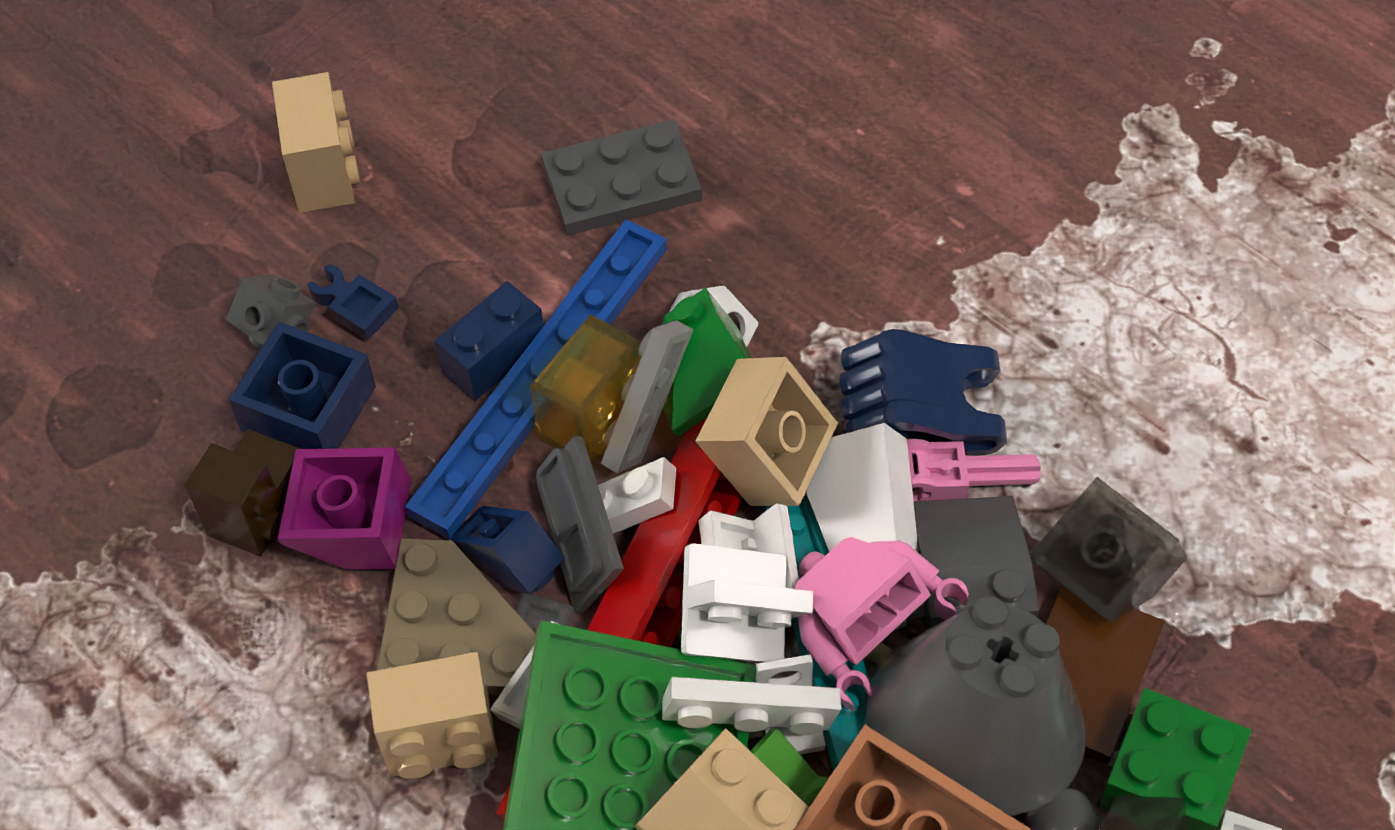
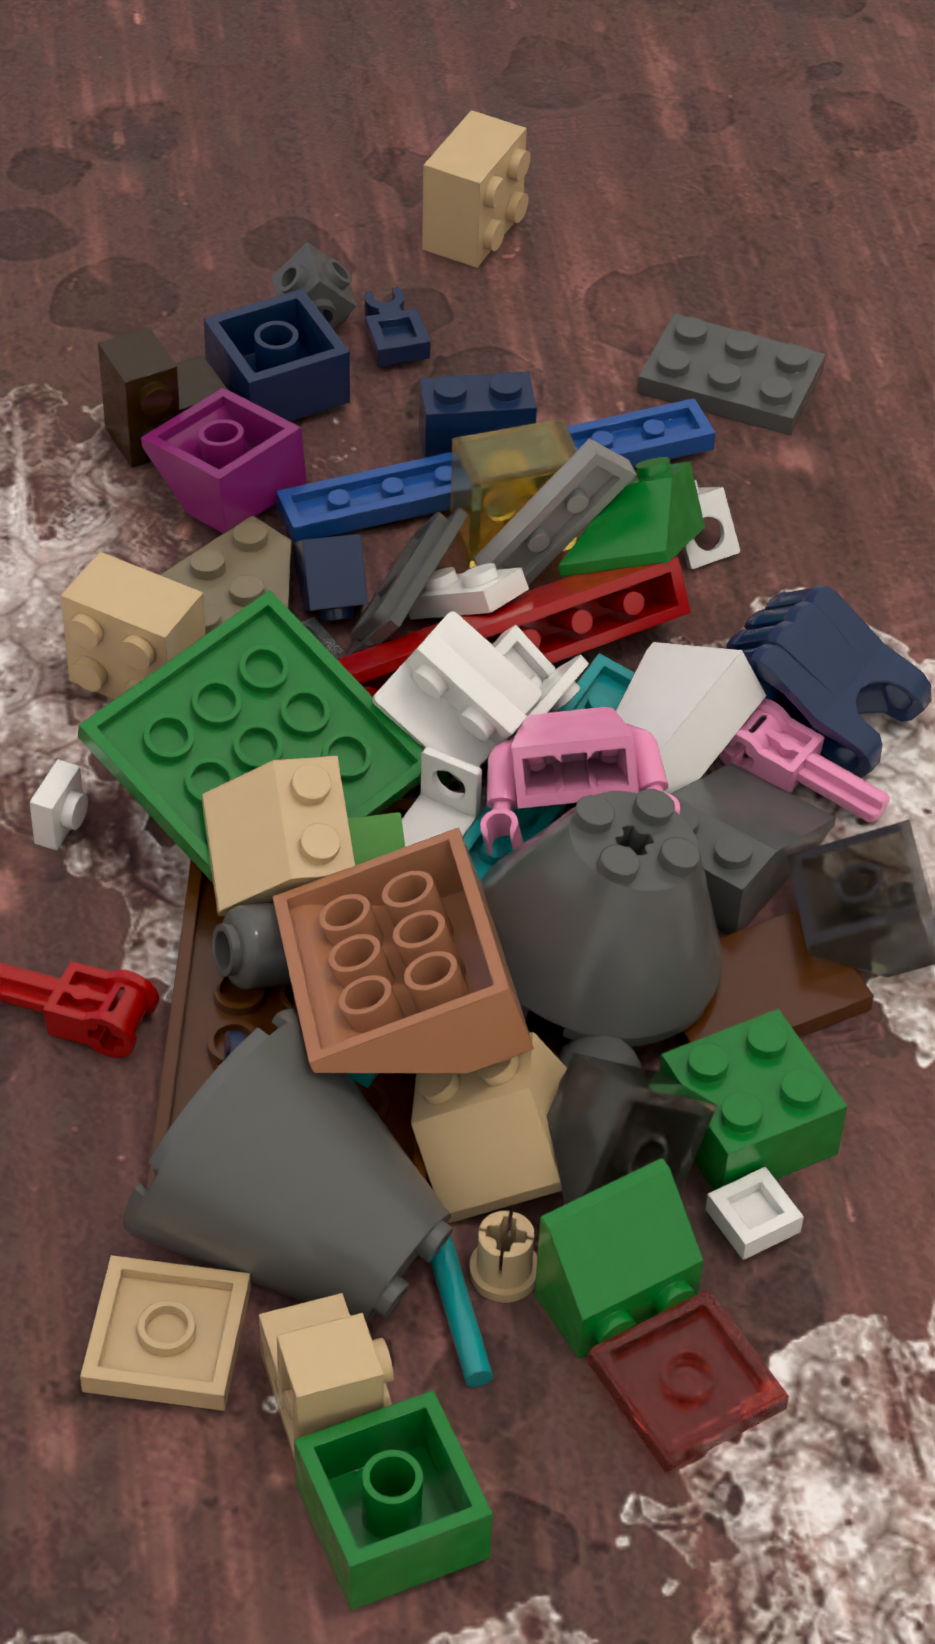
camera: 35 degrees right, 10 degrees down
white plate [662,677,841,735] -> none
tan brick [695,357,838,506] -> none

